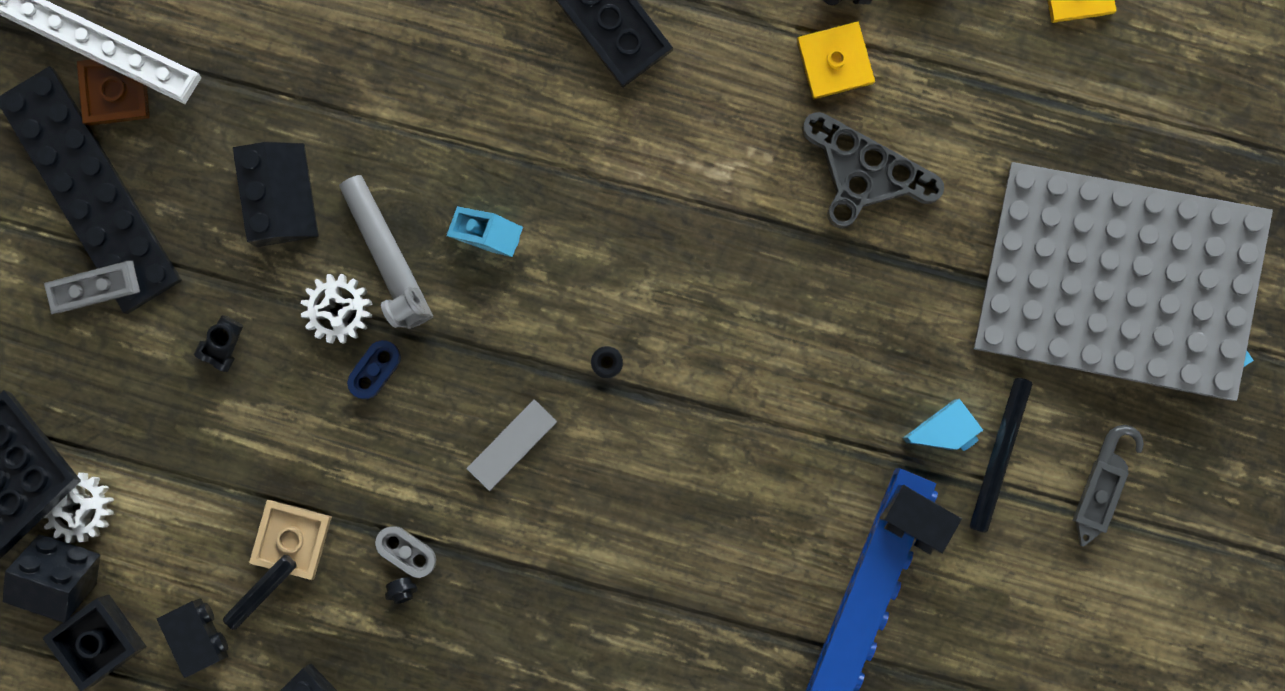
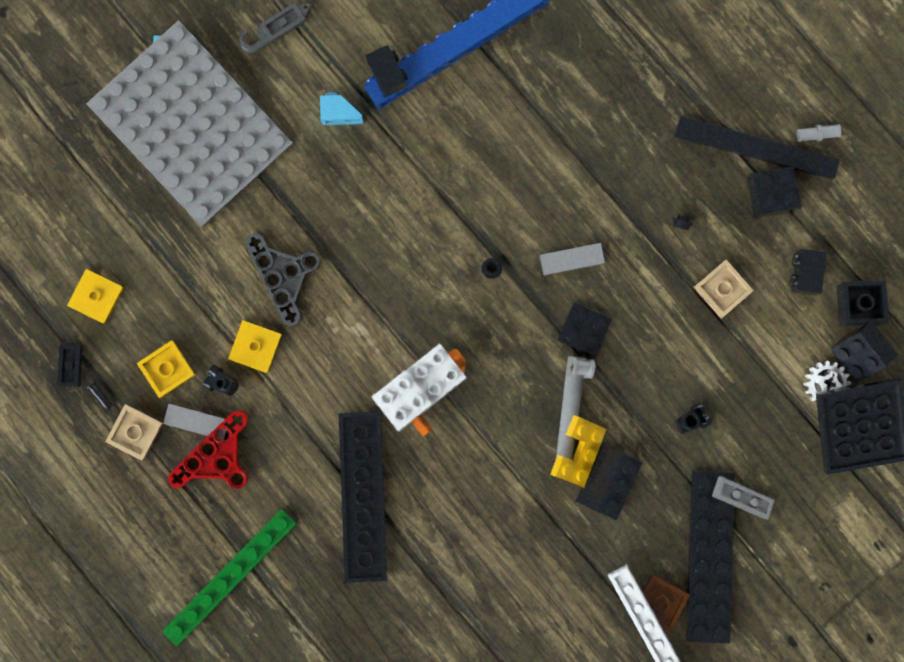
camera: 145 degrees left, 0 degrees up
black axle [223,555,297,630] -> none
white gear [301,274,372,344] -> none
dark blue plate [347,340,401,399] -> none
light grey plate [375,526,436,578] -> none
medium azure slope [446,206,523,257] -> none
black axle [970,378,1033,533] -> none
none -> white piece [372,344,466,437]
none -> yellow plate [551,415,607,488]
none -> black plate [557,302,612,357]

